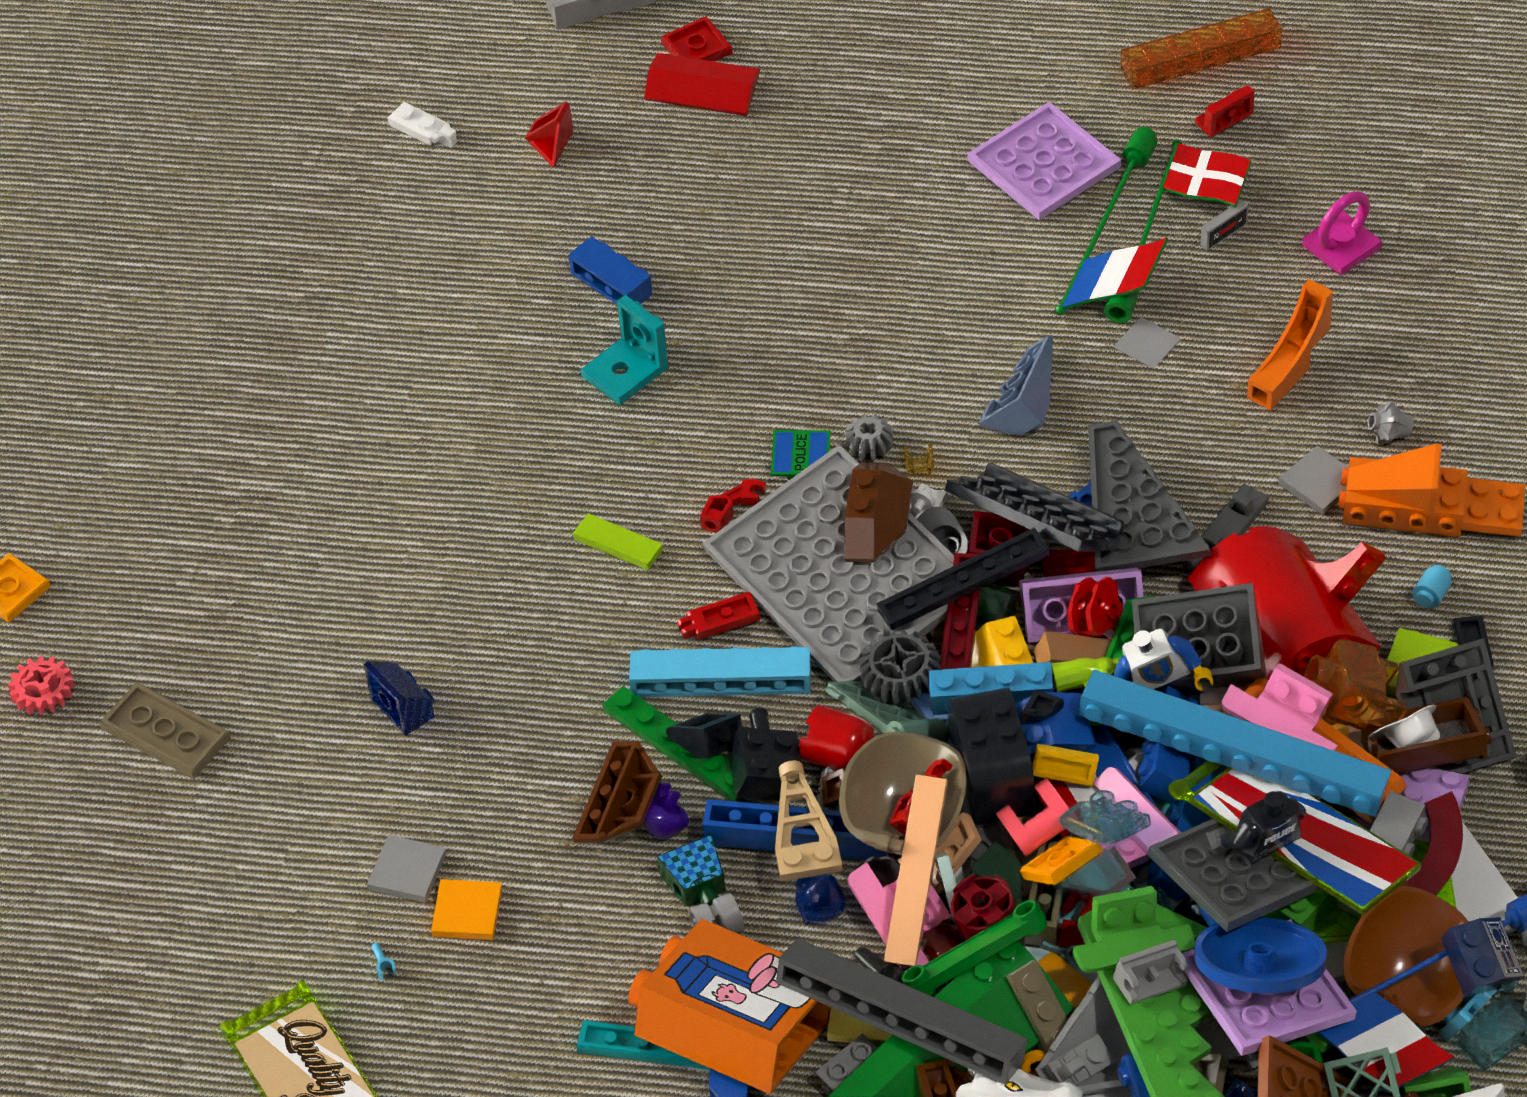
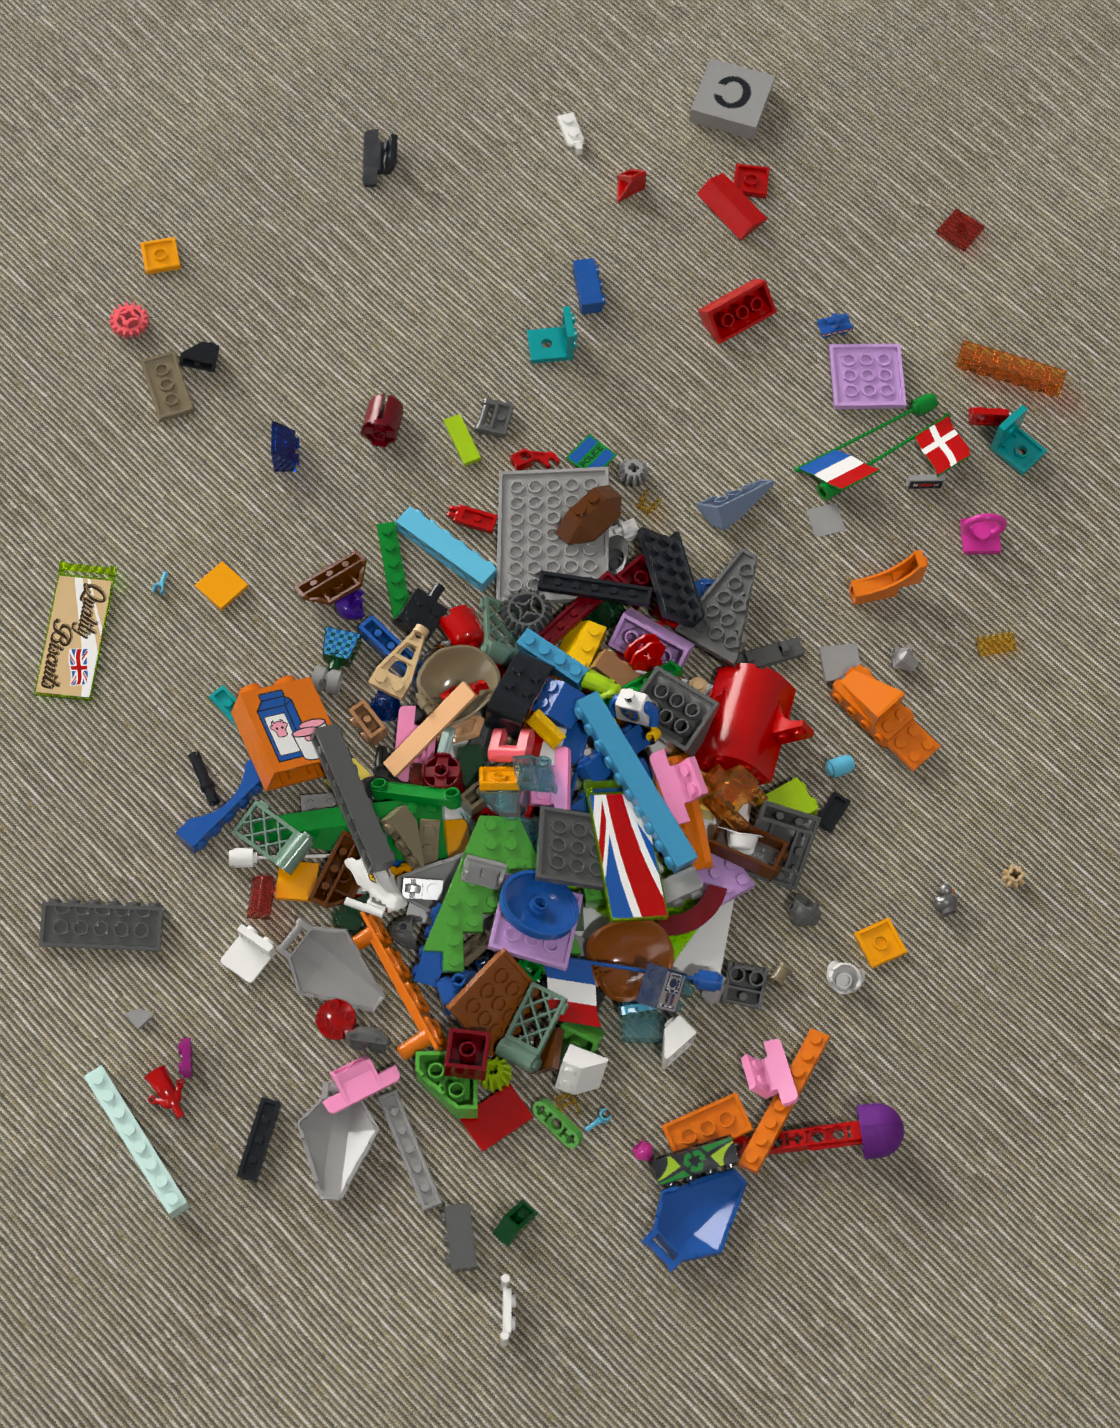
camera: 30 degrees right, 15 degrees up
light grey tile [367,835,447,903] -> none
black tile [666,713,742,758] -> none
black tile [1022,689,1064,721] -> none
bright green plate [1073,886,1196,973] -> none
black torso [1205,791,1306,864] -> none
none -> black slope [179,342,220,373]
none -> medium nougat brick [348,699,388,746]
none -> dark red cylinder [361,394,403,447]
none -> black plate [362,129,398,187]
none -> dark tan slope [380,805,425,869]
none -> dark grey plate [474,398,514,438]
none -> red slope [698,278,777,344]
none -> blue hips [817,313,853,339]
none -> clear yellow slope [974,631,1016,657]
none -> teal bracket [990,404,1048,476]

